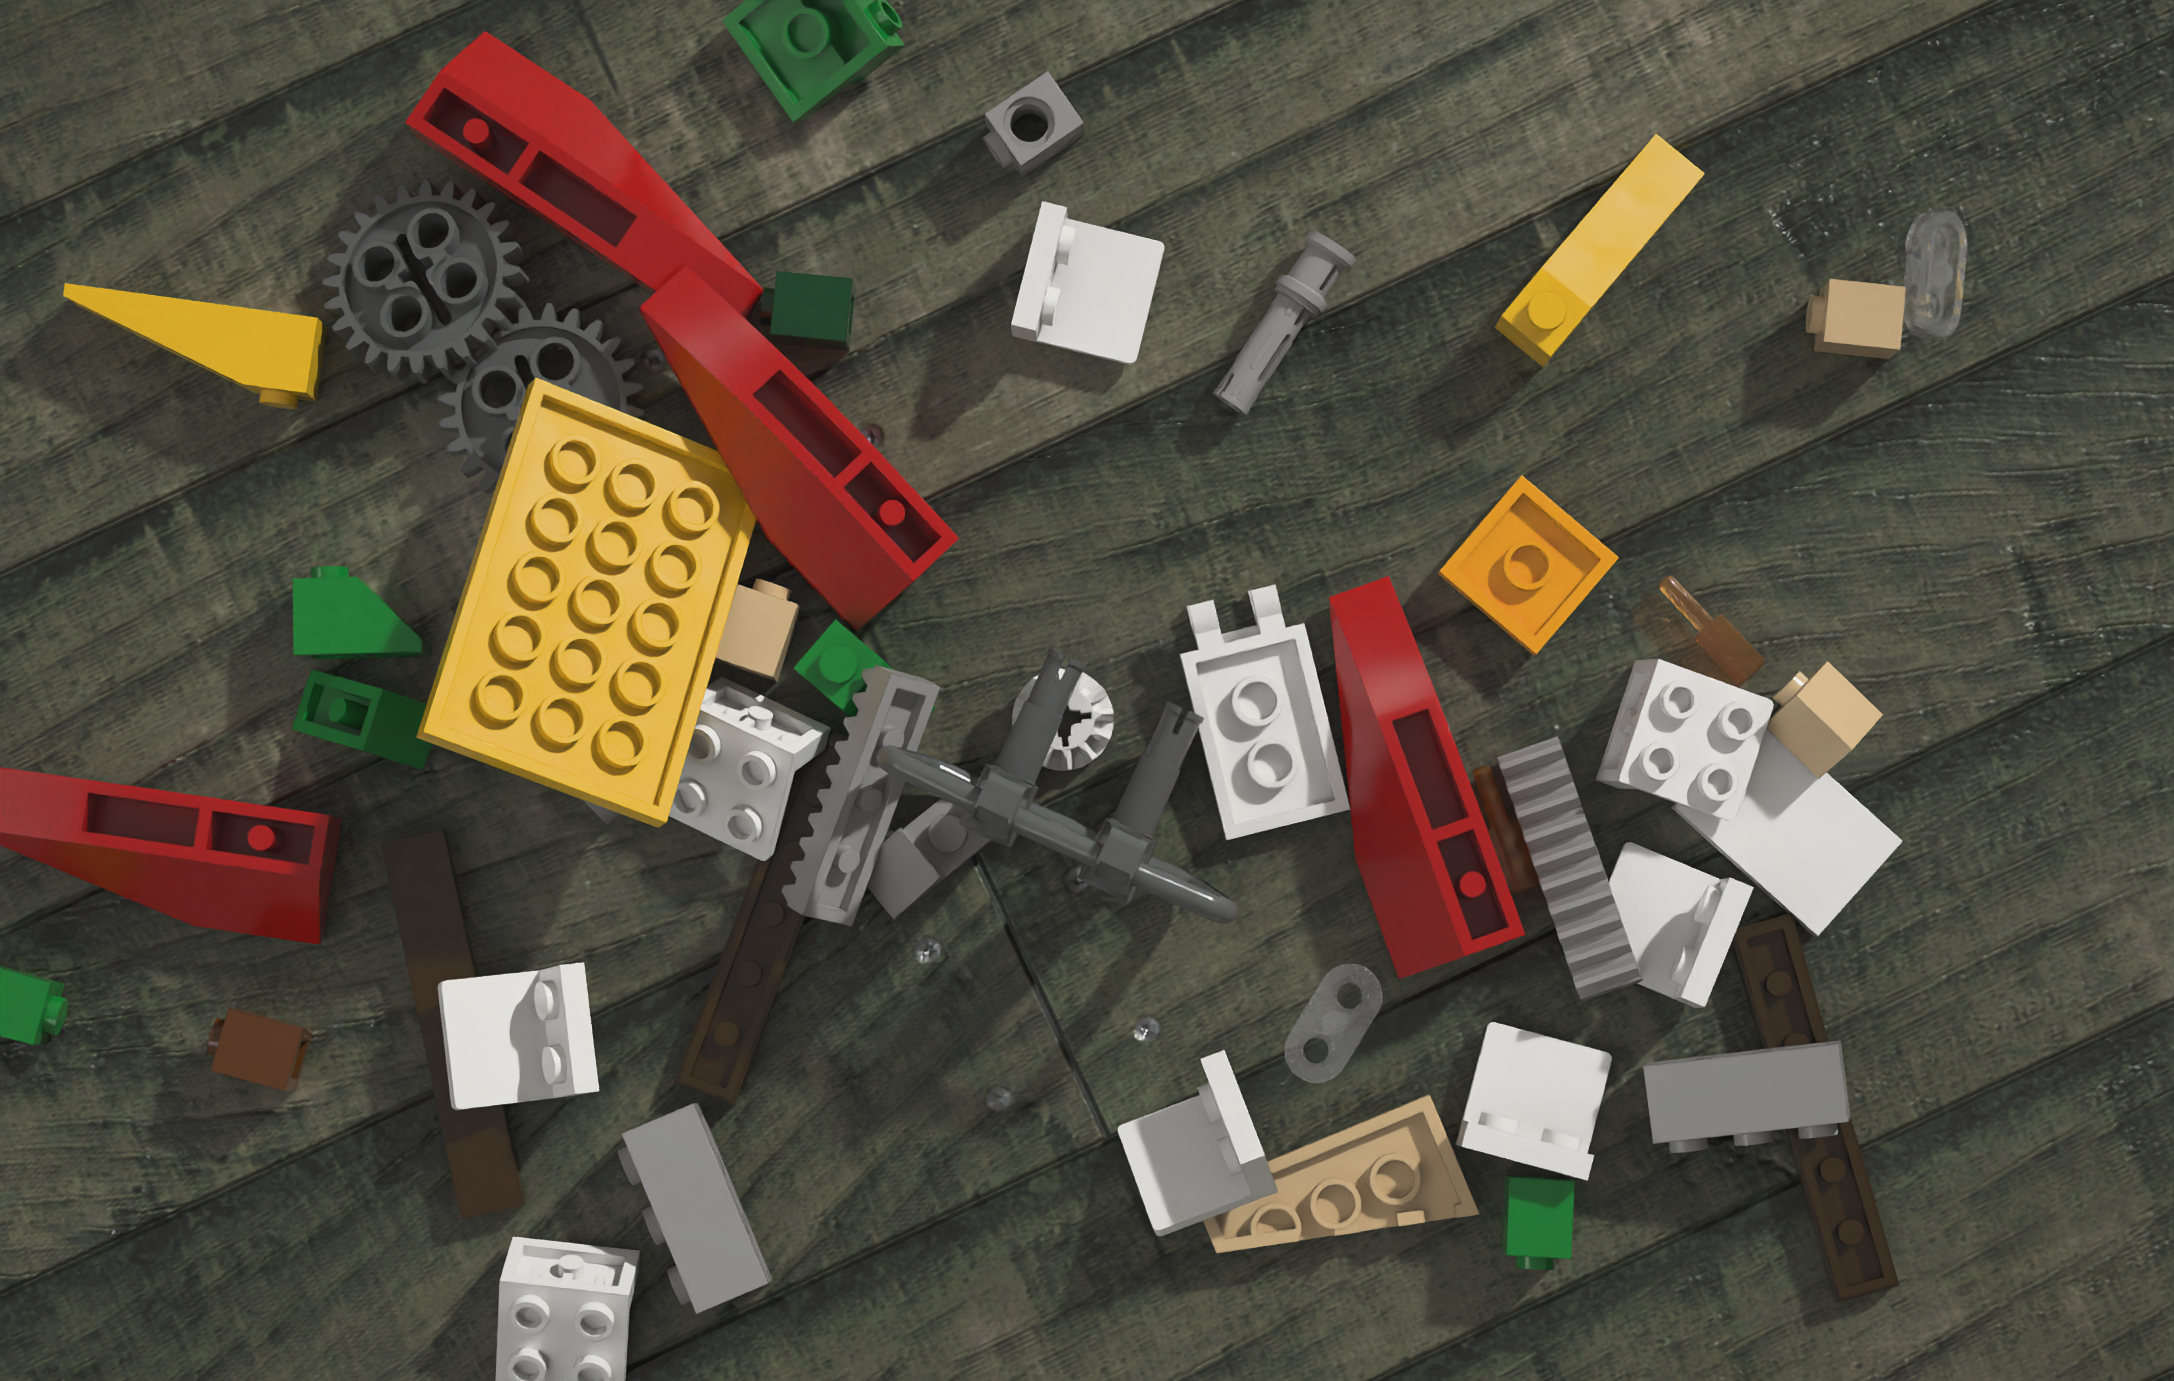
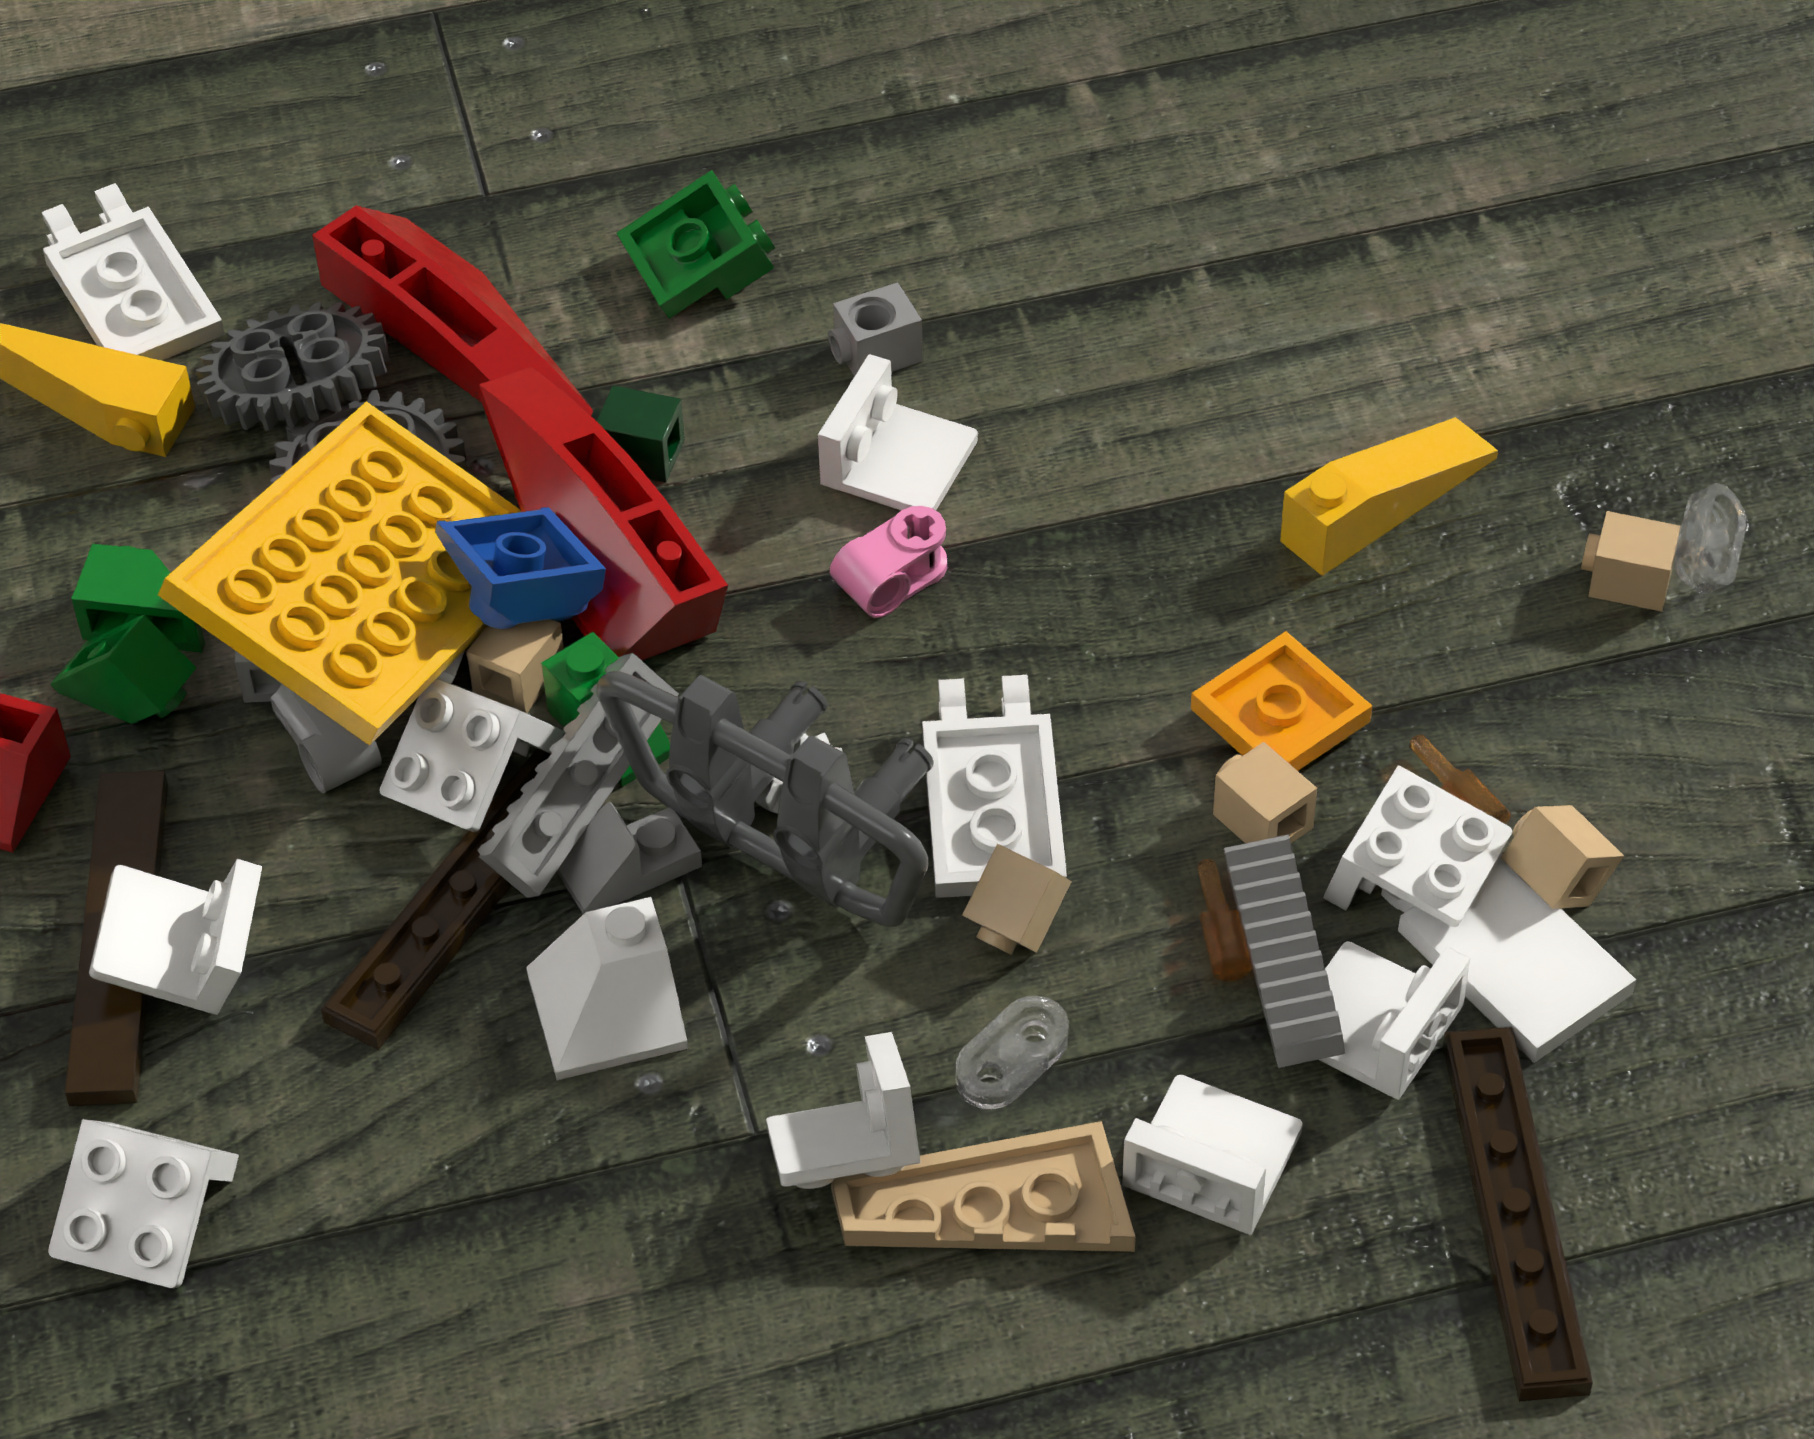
camera: 10 degrees right, 35 degrees down
light grey brick [618,1103,772,1314] -> none
light grey pin [1212,229,1357,415] -> none
red wedge [1328,576,1526,979] -> none
green brick [1501,1175,1575,1270] -> none
light grey brick [1643,1040,1850,1153] -> none
none -> white tile [42,183,224,361]
none -> blue slope [435,507,606,629]
none -> white slope [526,897,688,1080]
none -> bright pink piece [829,506,948,618]
none -> tan brick [962,844,1072,955]
none -> tan brick [1213,742,1317,844]

